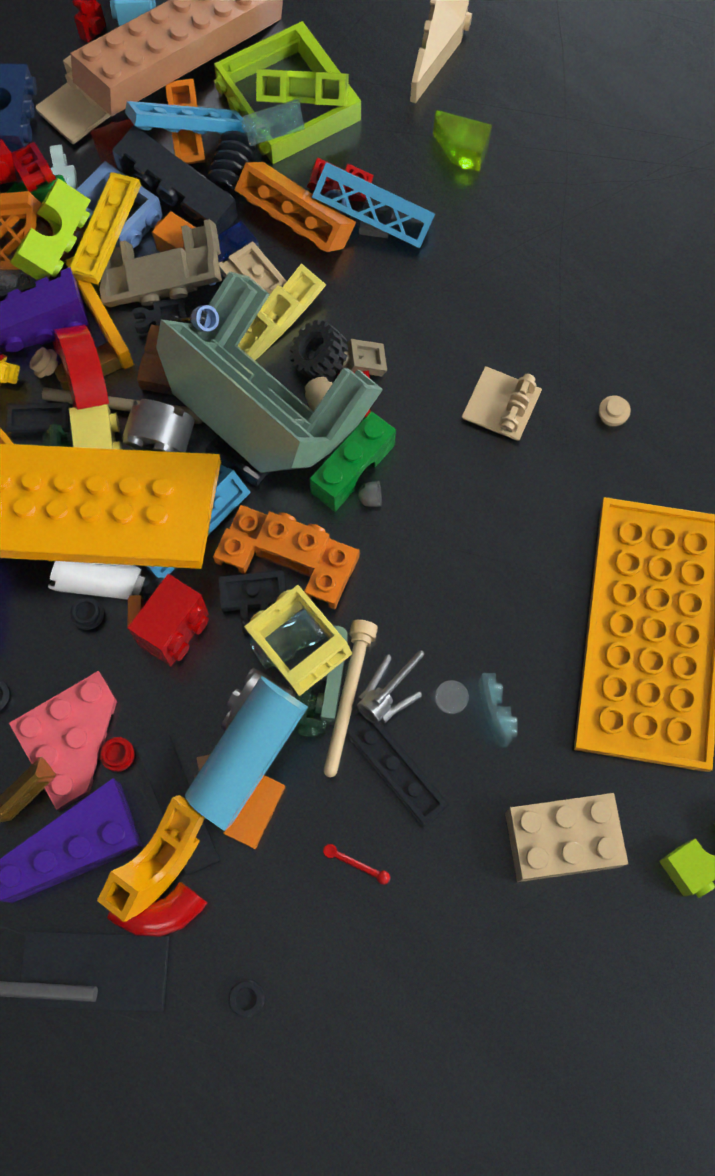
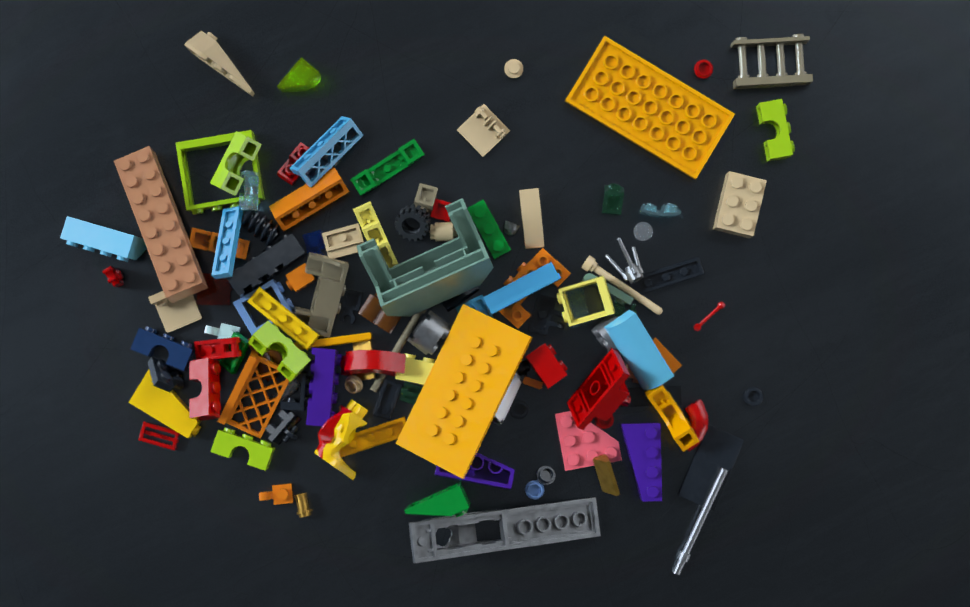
camera: 70 degrees left, 15 degrees up
medium blue hinge [169,305,219,332] -> none
none -> green slope [350,139,425,196]
none -> dark azure fence [483,262,561,315]
none -> tan slope [519,188,544,249]
none -> red brick [567,348,631,430]
none -> clear green bracket [602,183,624,215]

